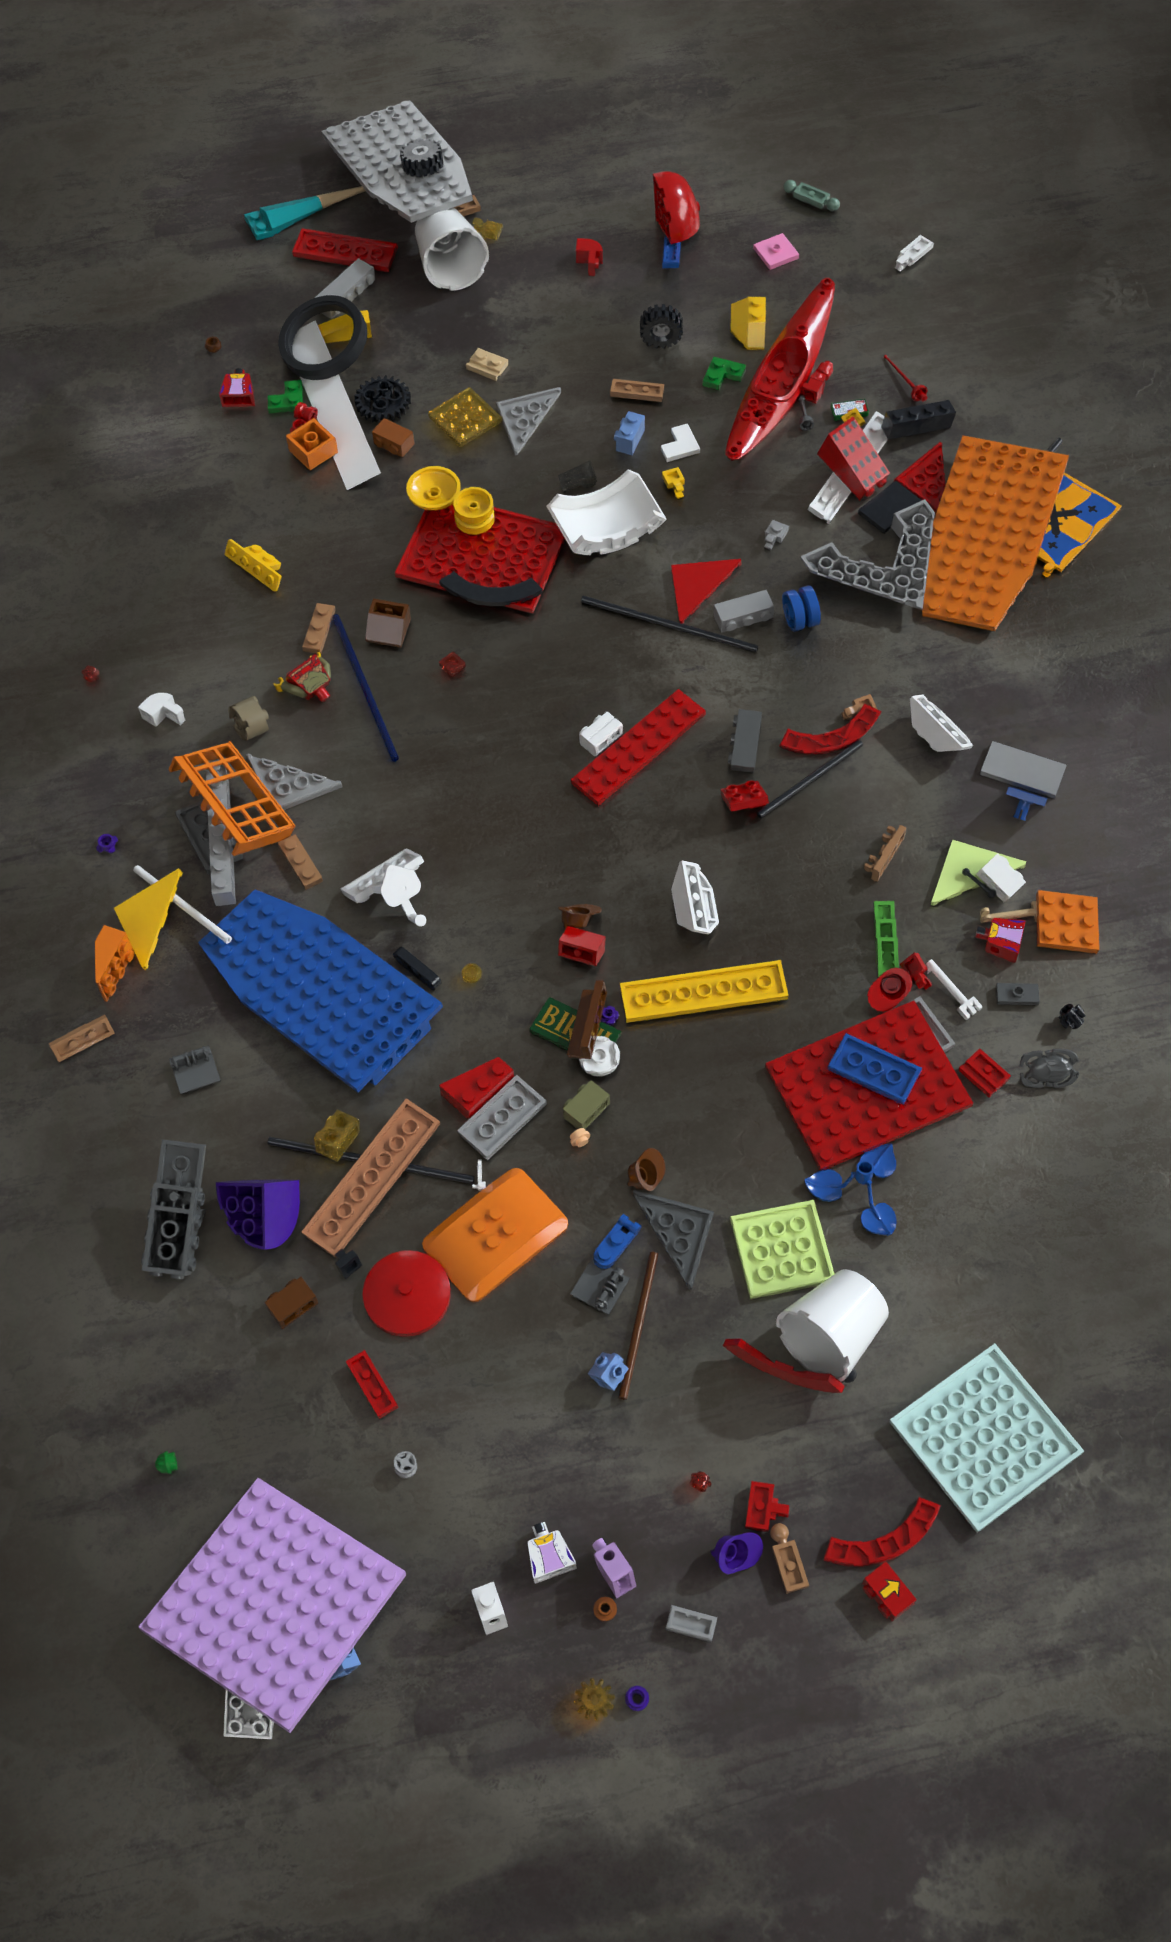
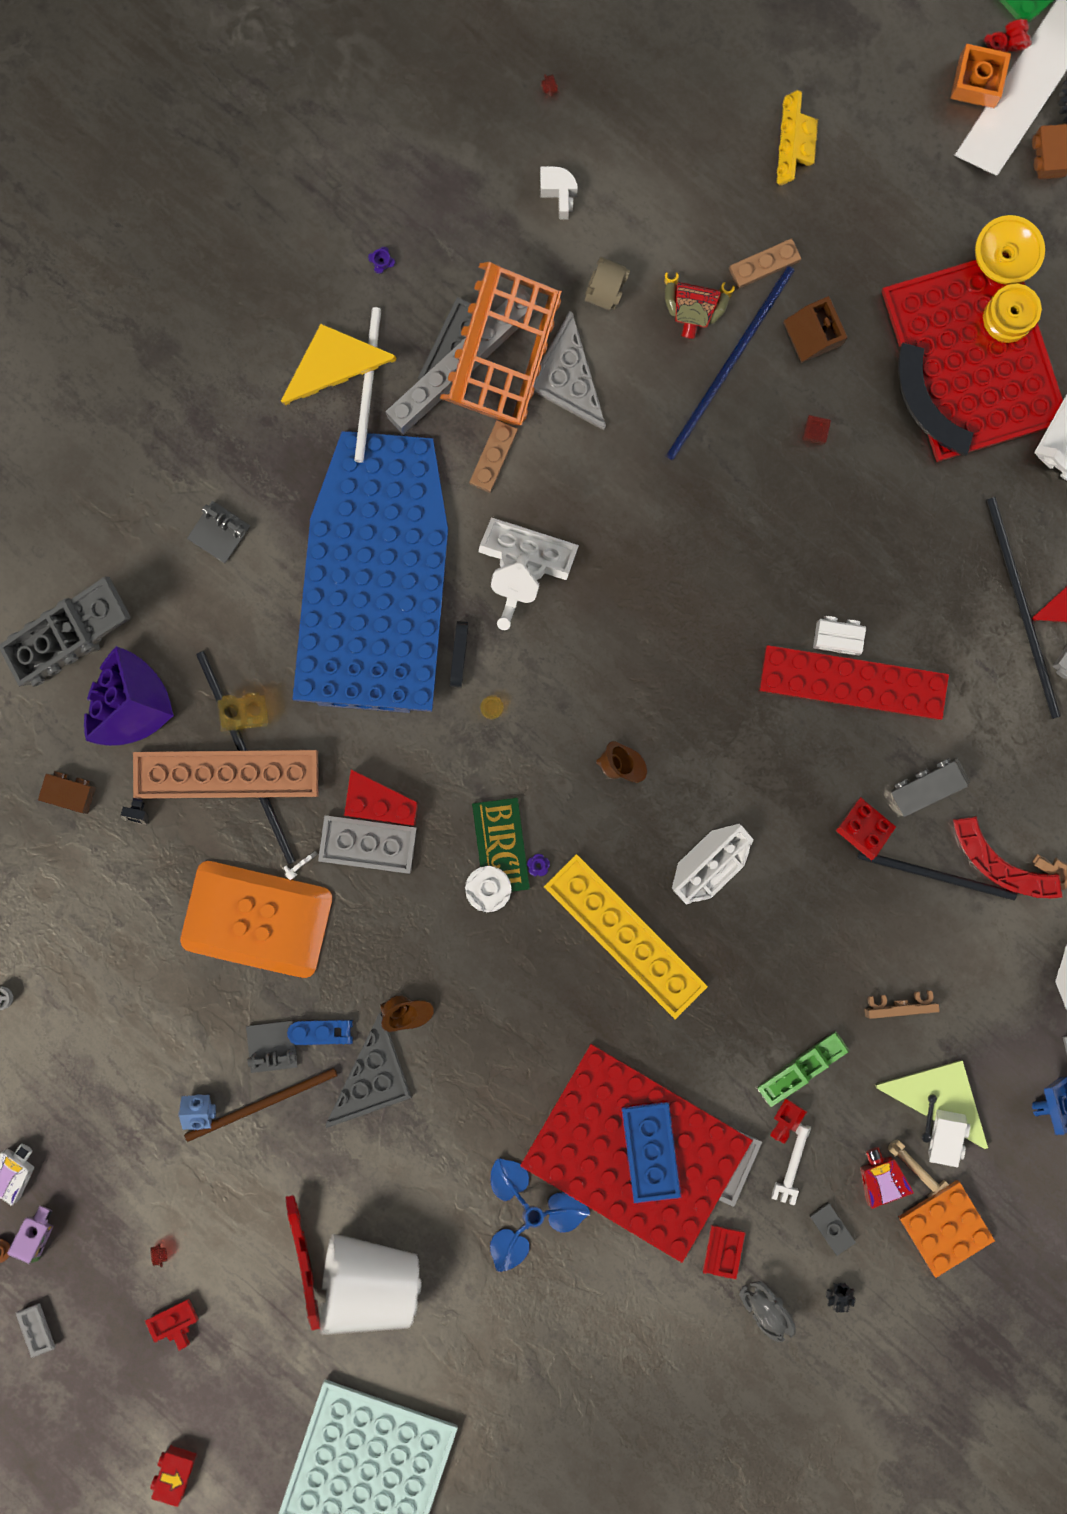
camera: 50 degrees right, 25 degrees up
medium nougat plate [49,1015,115,1062] -> none
orange slope [95,925,134,1002] -> none
red plate [346,1350,399,1419] -> none
red dish [363,1250,451,1337] -> none
red brick [558,926,606,966] -> none
olive brick [563,1080,610,1130] -> none
reddish brown panel [567,980,607,1059] -> none
light nougat plate [570,1128,590,1147] -> none
dark purple piece [711,1532,763,1574] -> none
yellowish green tile [730,1200,834,1300] -> none
medium nougat plate [770,1523,809,1594] -> none
red tile [823,1497,941,1567] -> none
red piece [867,967,912,1012] -> none

